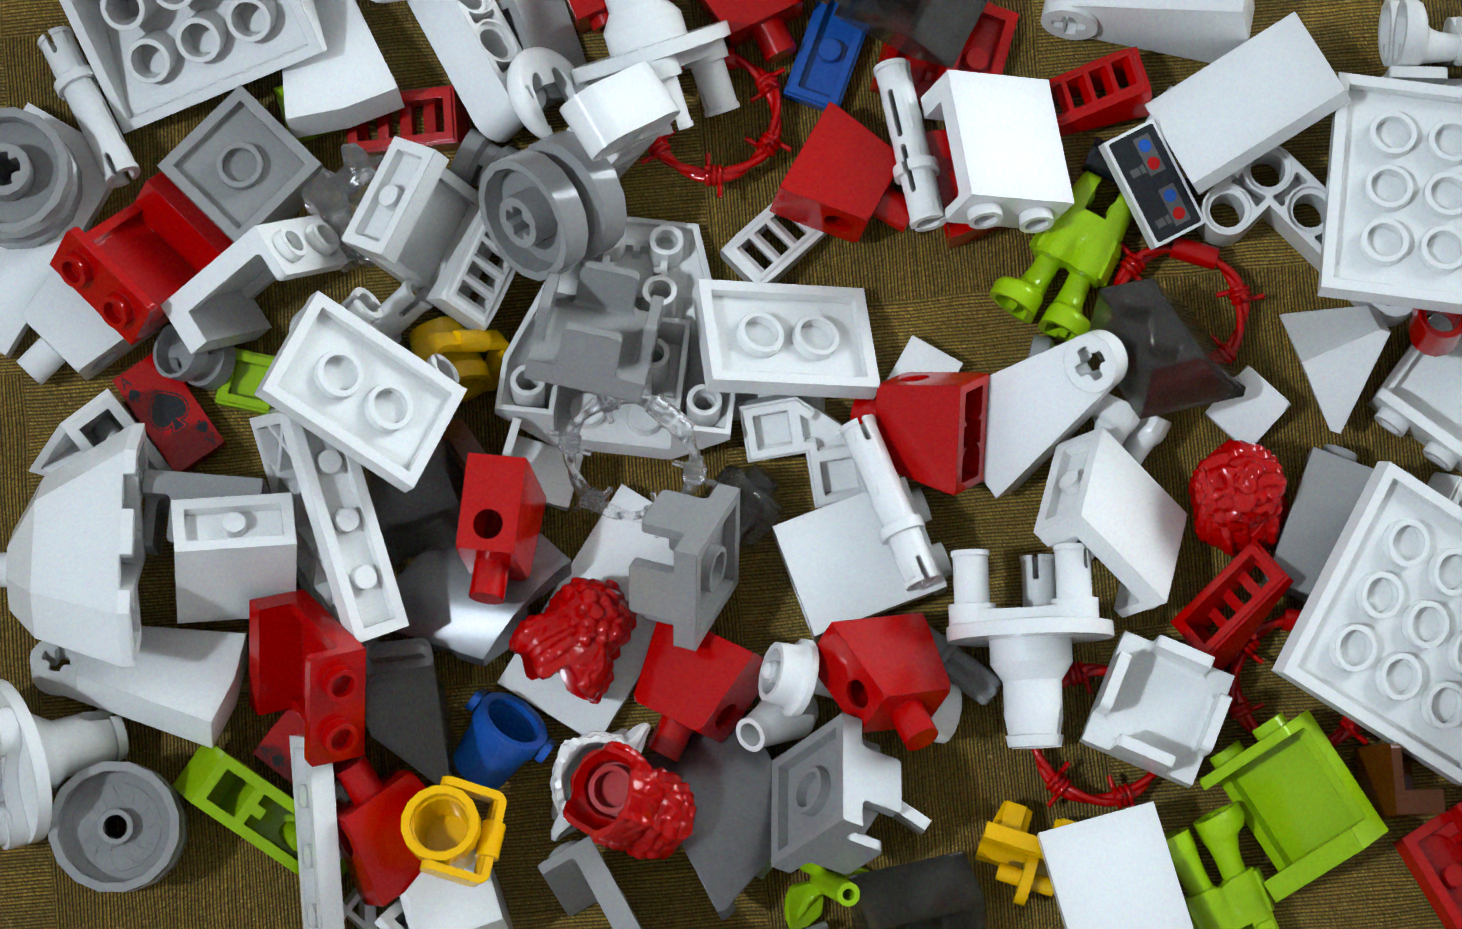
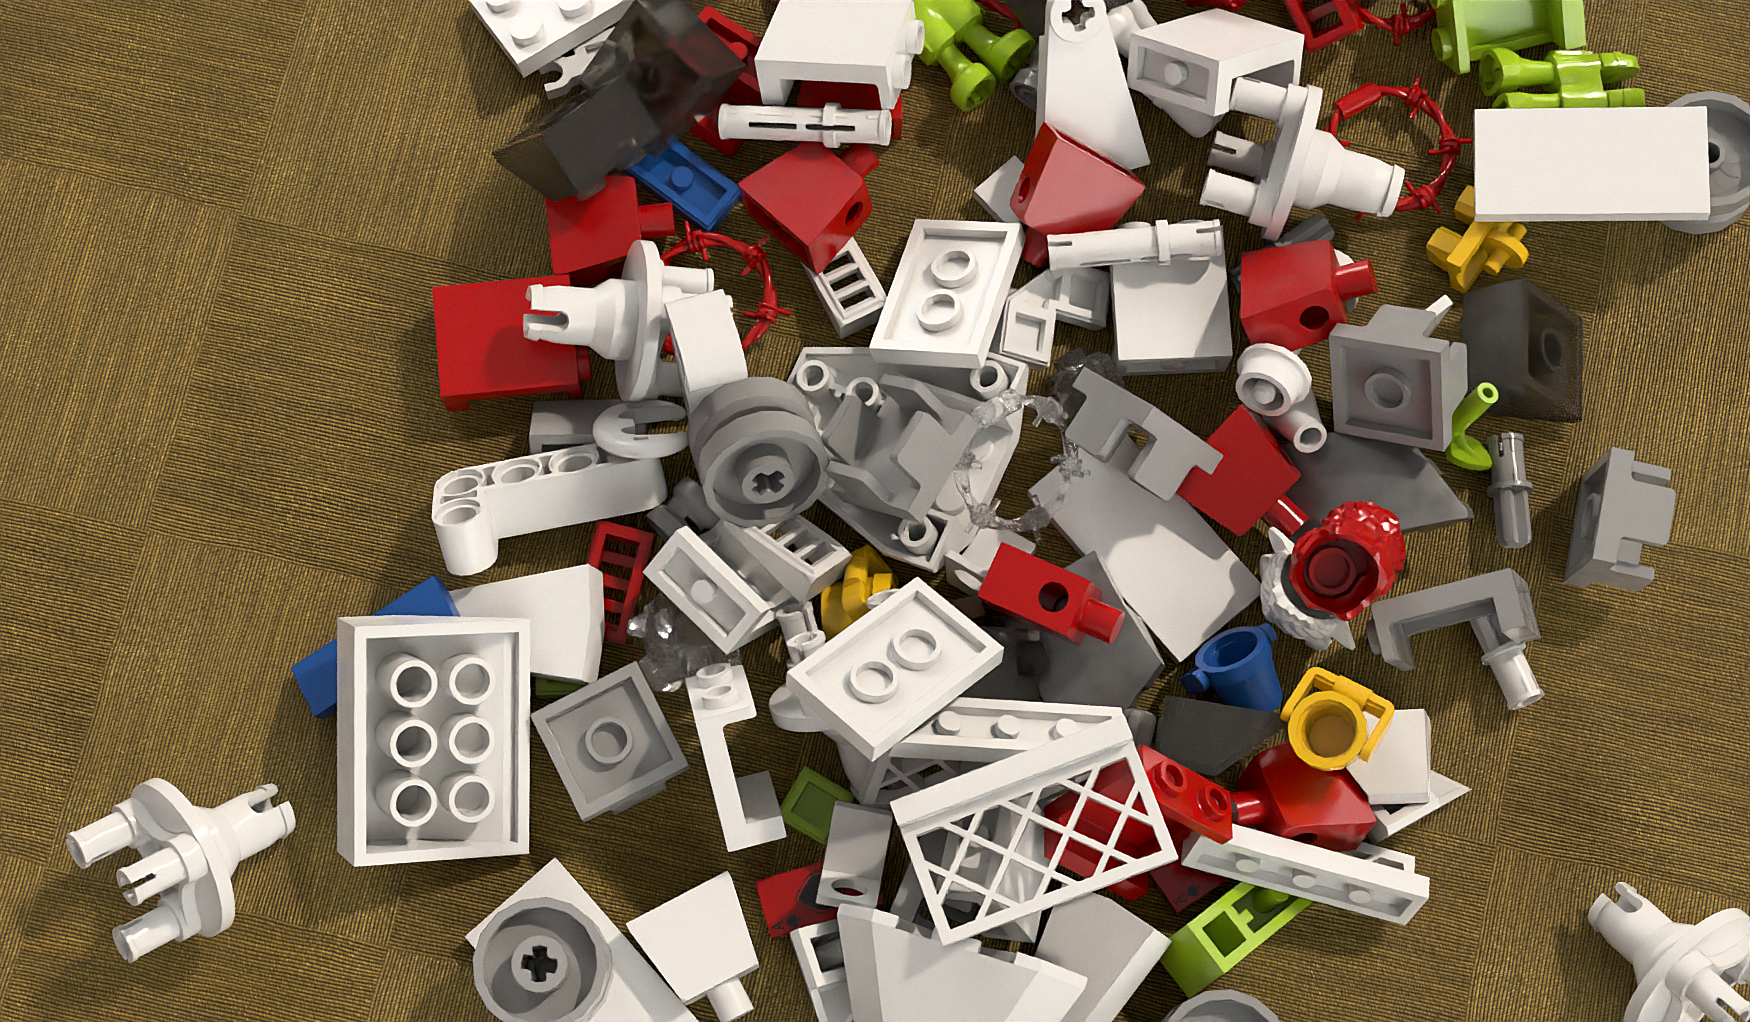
camera: 80 degrees left, 5 degrees down
white pin [37,26,141,188] -> none
red panel [49,172,233,346] -> none
light grey wheel [153,323,236,390] -> none
red hair [509,577,637,704] -> none
white panel [1079,630,1235,788] -> none
none -> white bracket [816,801,893,909]
none -> white fence [889,715,1178,947]

